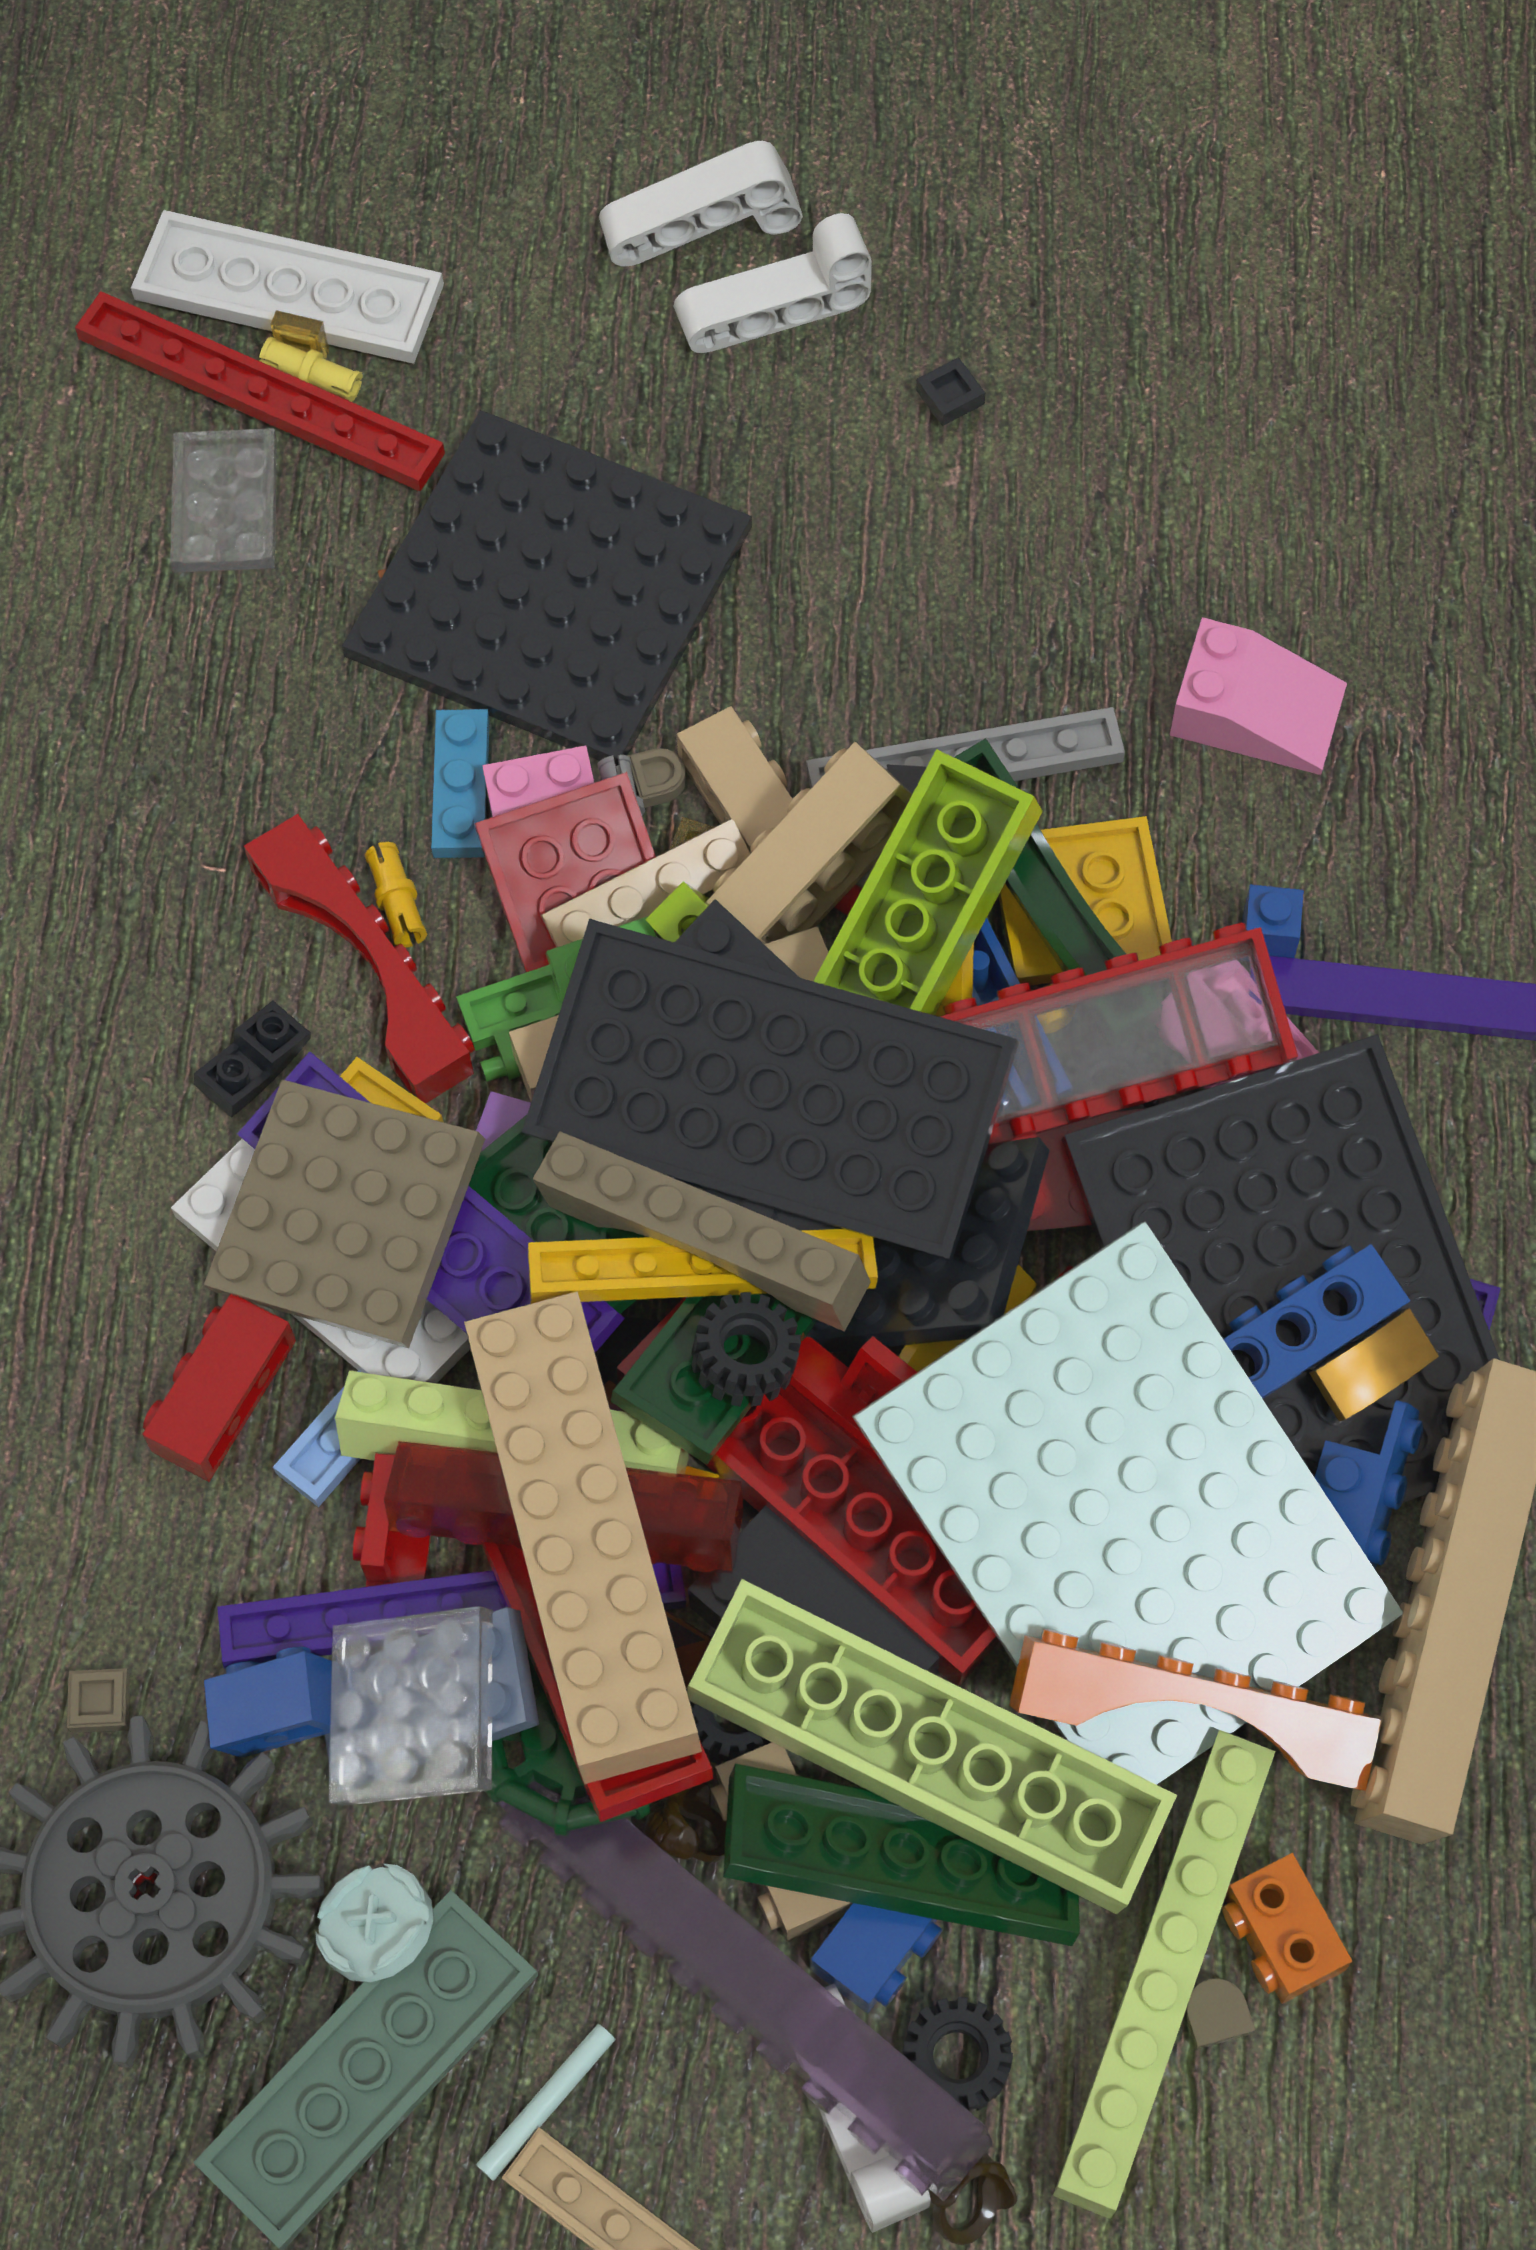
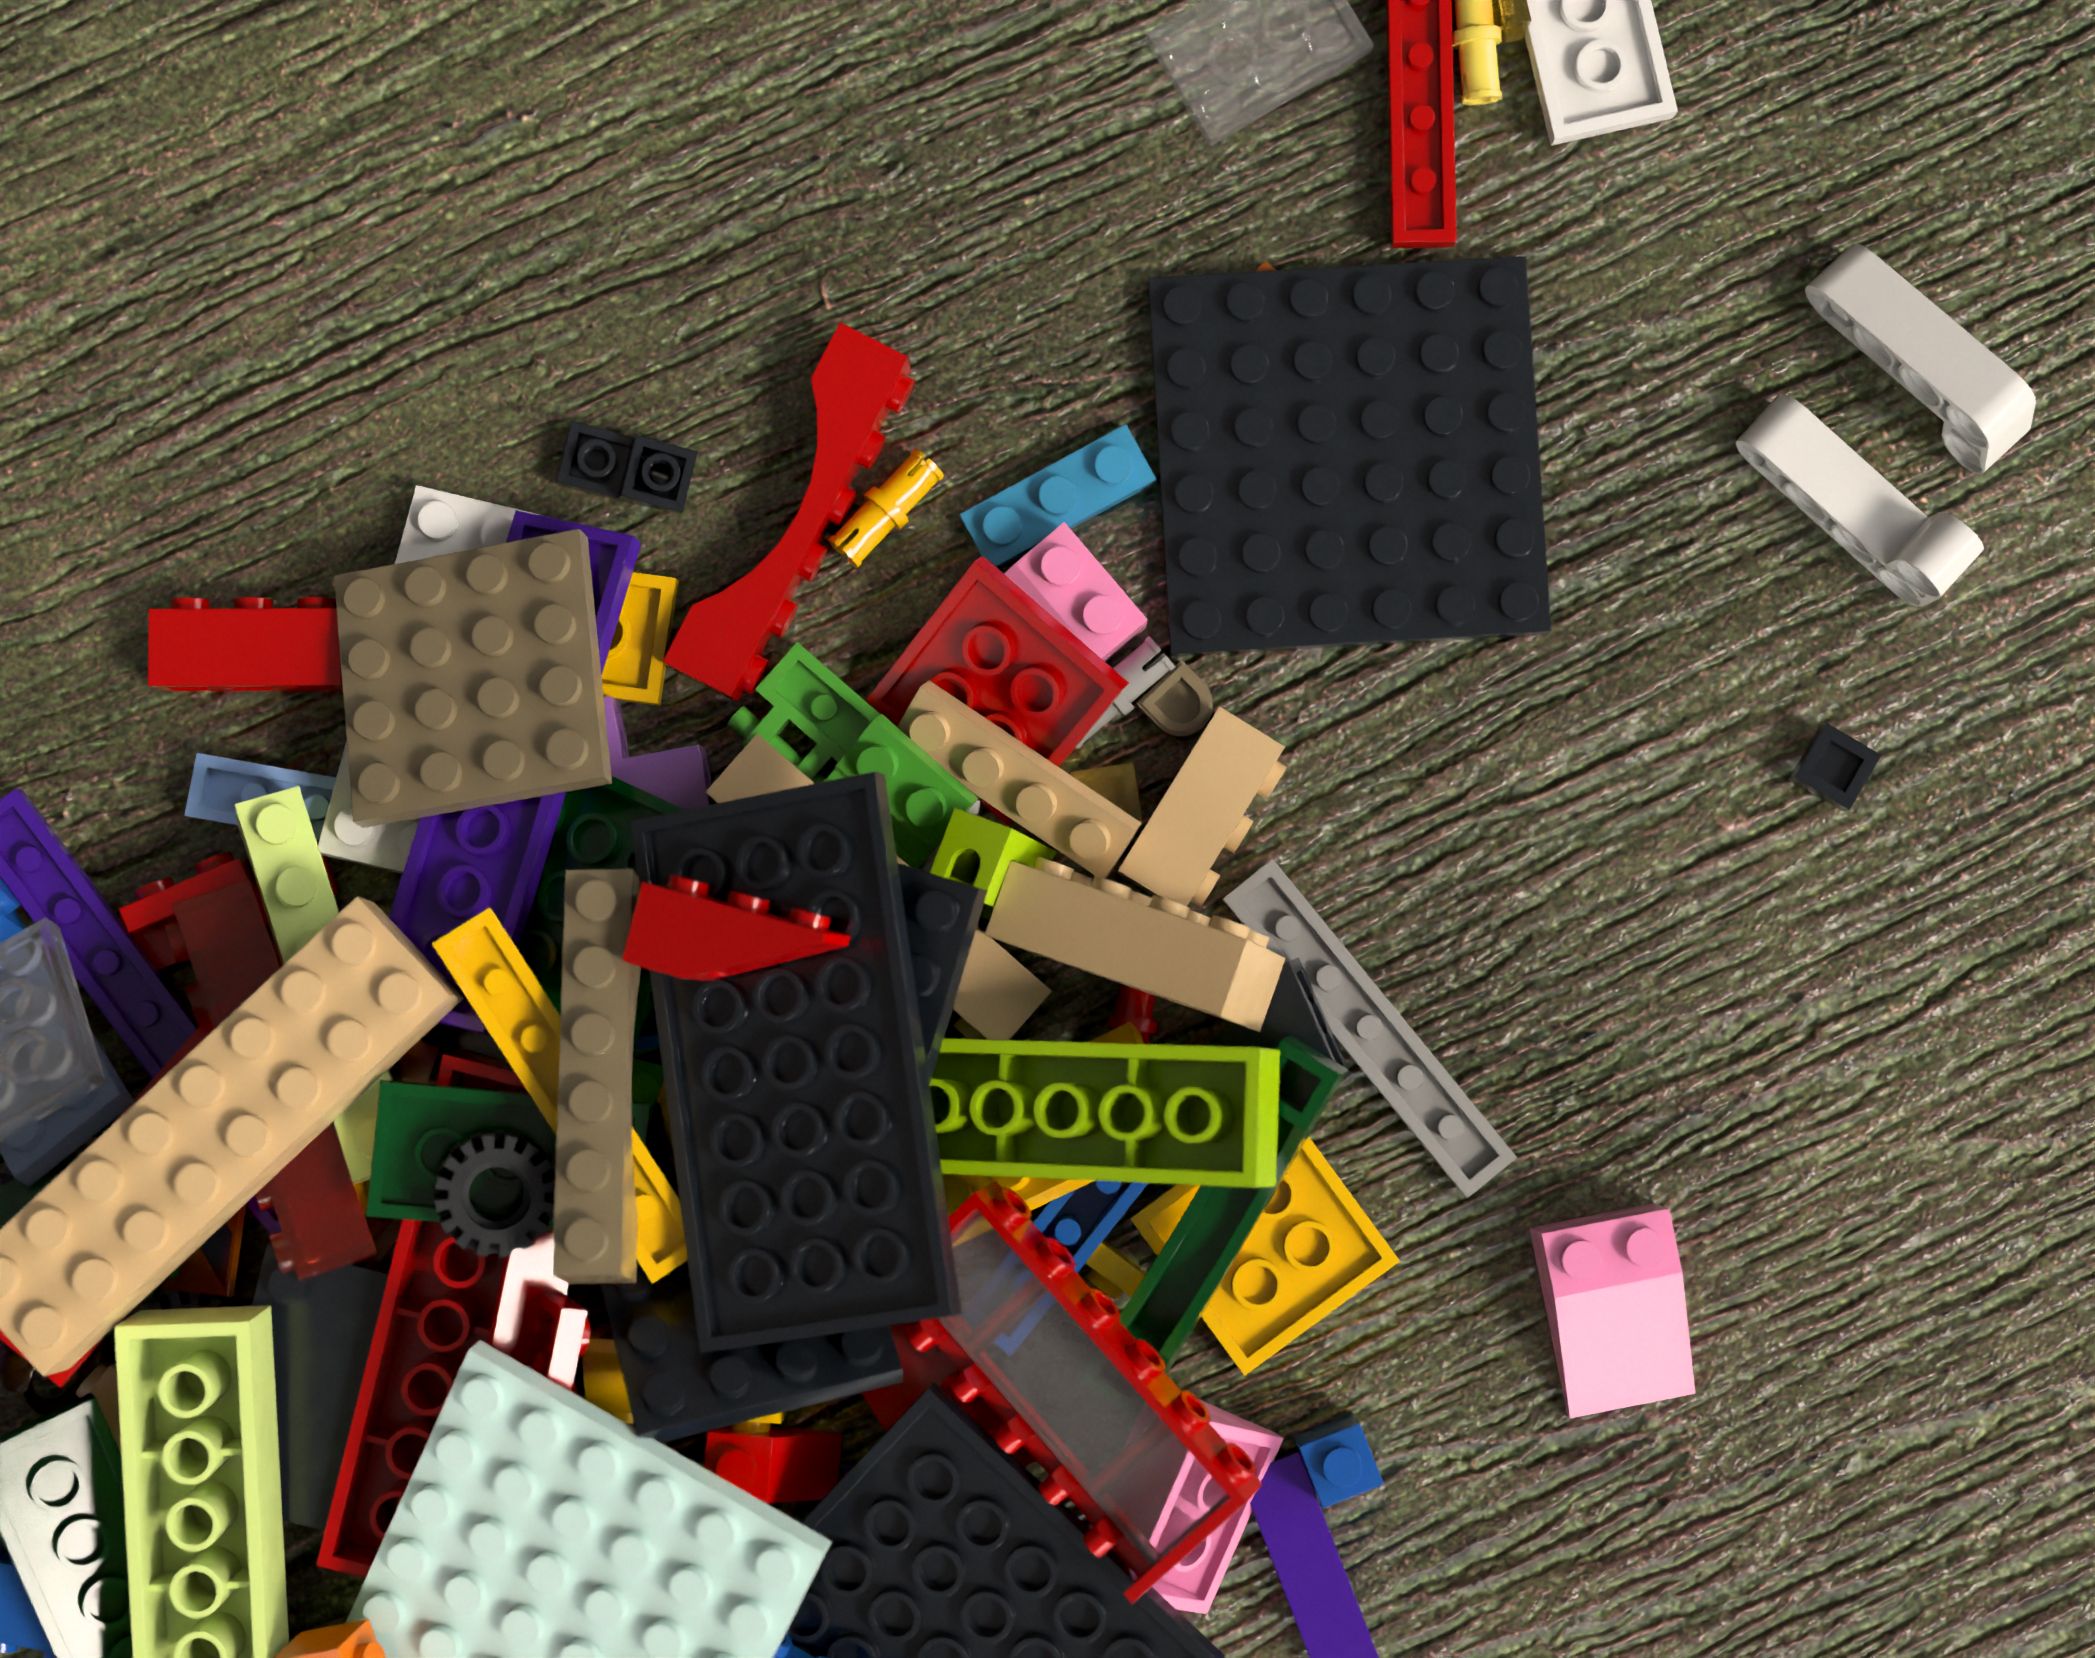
camera: 60 degrees right, 20 degrees up
none -> red slope [622,874,851,981]

